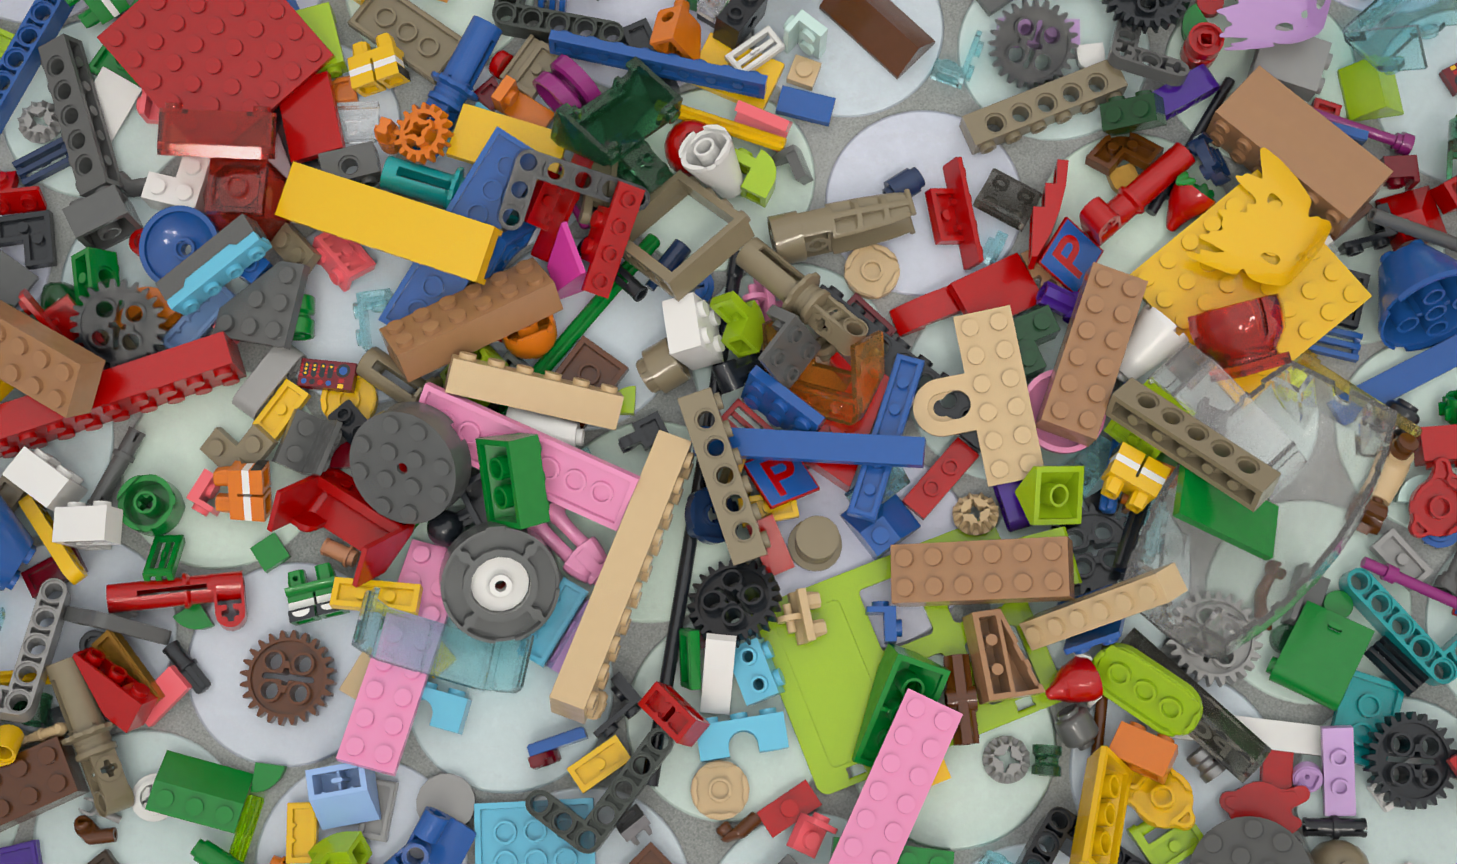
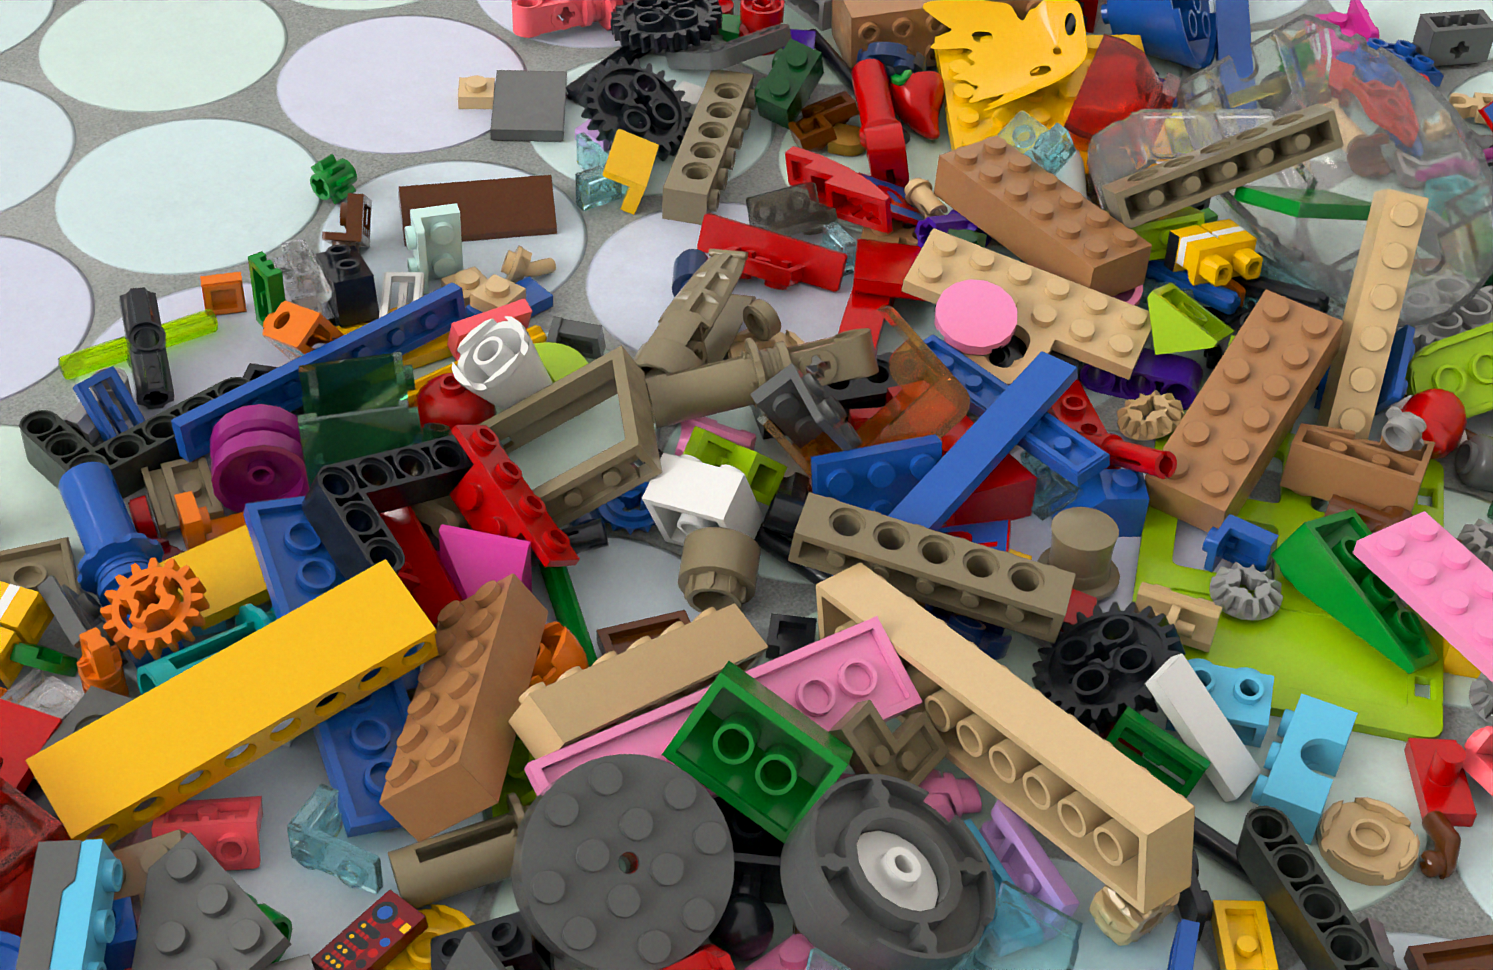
camera: 60 degrees left, 35 degrees down
red brick [638,681,710,747] -> none
none -> green tile [10,642,78,677]
none -> dark grey plate [37,575,128,666]
none -> tan plate [469,274,526,312]
none -> tan plate [501,245,556,283]
none -> yellow panel [602,129,659,215]
none -> dark tan tile [743,299,781,341]
none -> dark tan plate [829,700,950,786]
none -> tan pin [904,178,948,219]
none -> bright pink tile [934,279,1017,355]
none -> clear light blue bracket [998,110,1077,175]
none -> red pin [1078,430,1177,479]
none -> light grey gear [1209,561,1283,620]
none -> light grey plate [1382,407,1427,451]

